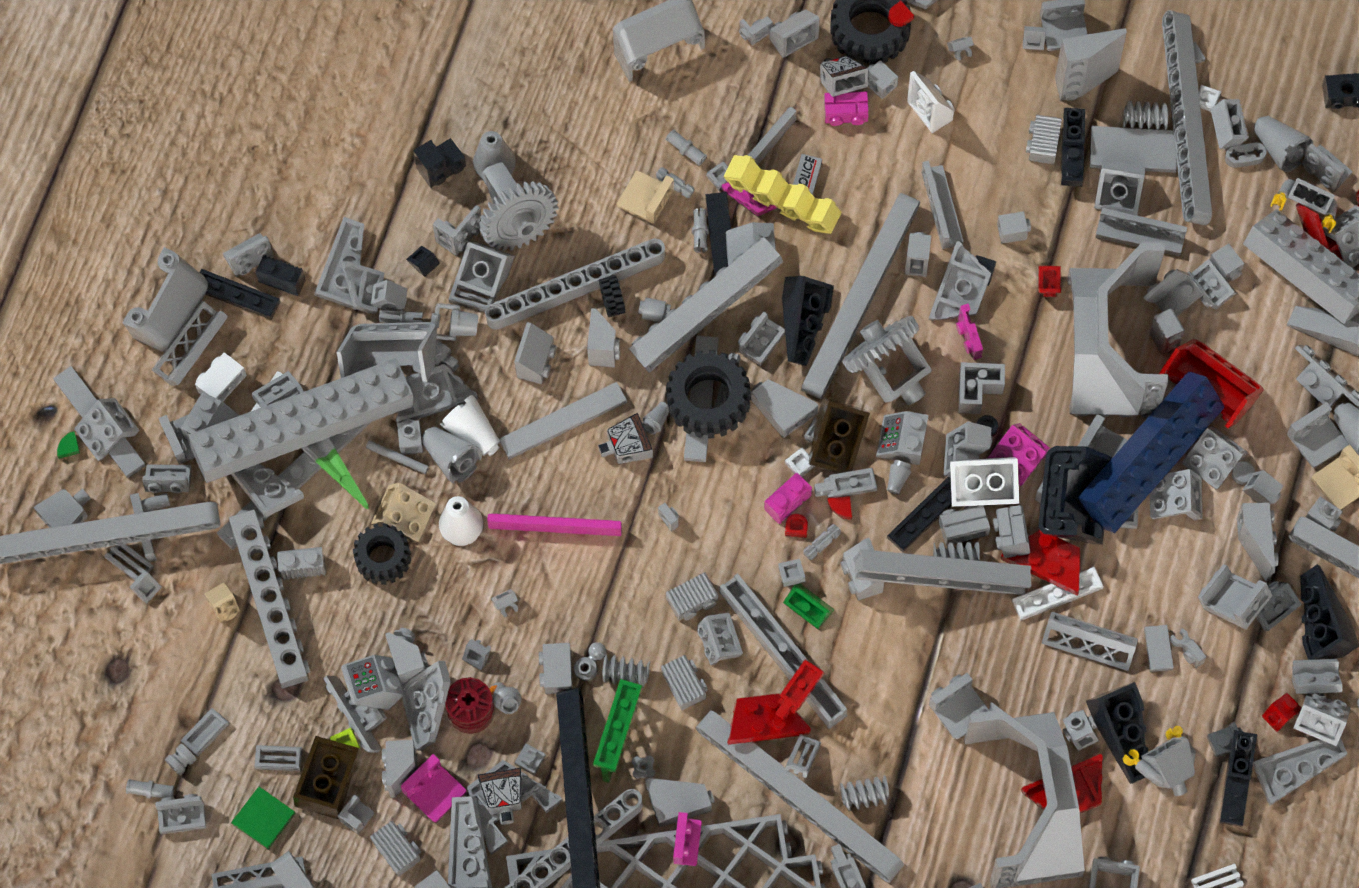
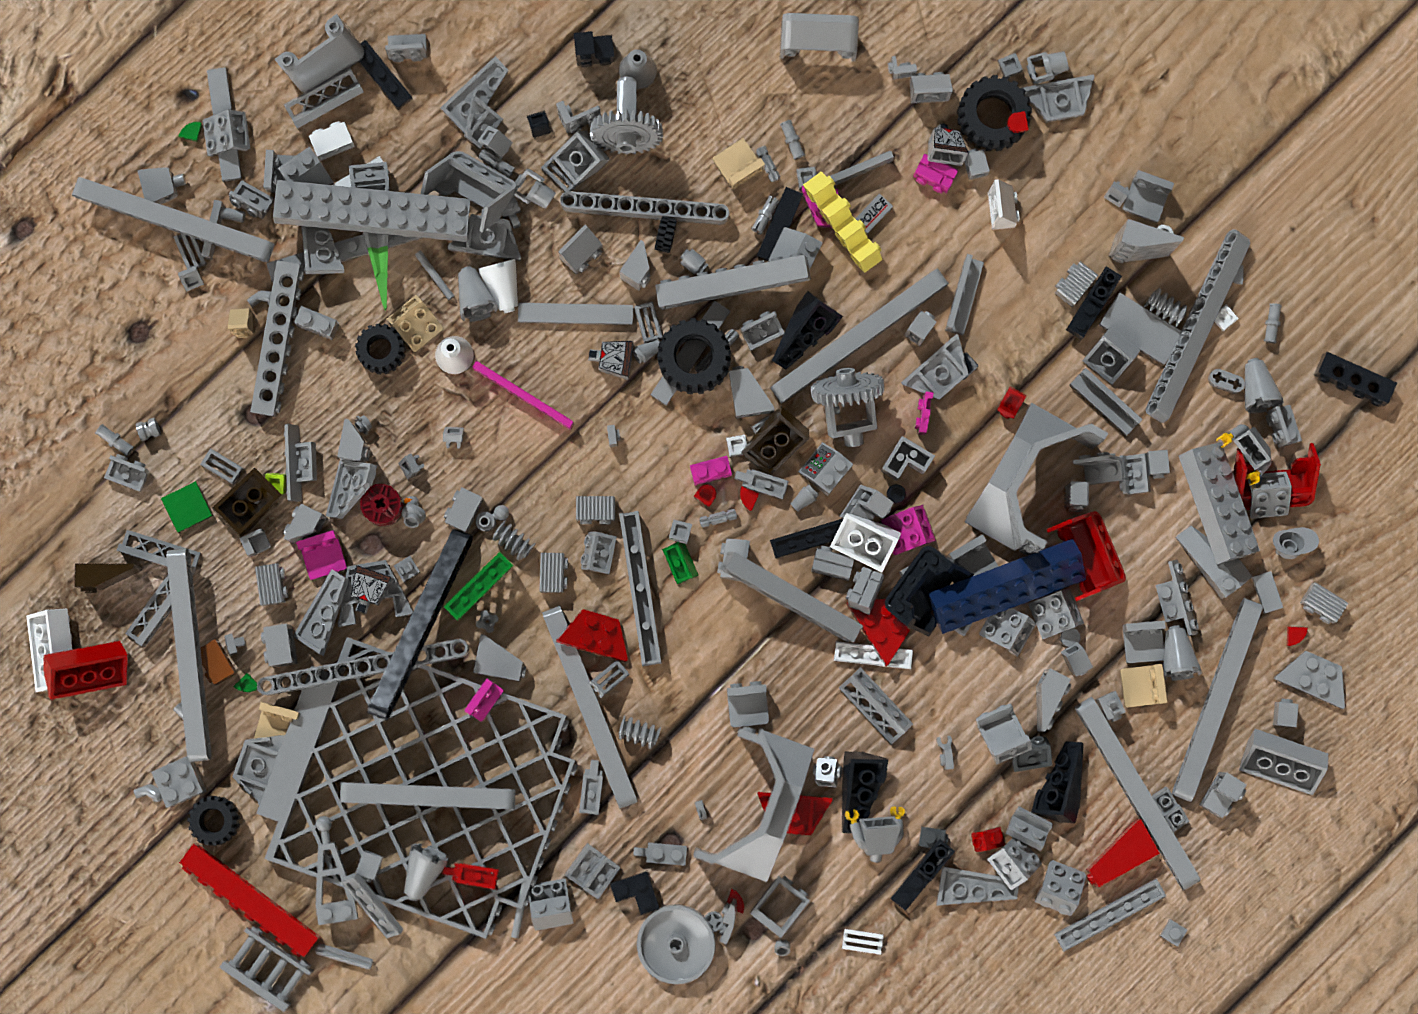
camera: 20 degrees right, 15 degrees up
light grey tile [180,708,229,757] -> none
black brick [256,255,306,296] -> none
light grey slope [341,655,404,710] -> none
light grey brick [397,419,423,455] -> none
red hinge [775,659,824,721] -> none
light grey piece [933,542,980,561] -> none
light grey tile [947,36,974,60] -> none
light grey brick [997,211,1031,244] -> none
light grey tile [1144,625,1173,672] -> none
light grey brick [1211,99,1249,149] -> none
none -> light grey arm [247,290,271,308]
none -> light grey tile [634,301,663,344]
none -> light grey tile [695,800,708,820]
none -> light grey pin [1264,303,1282,343]

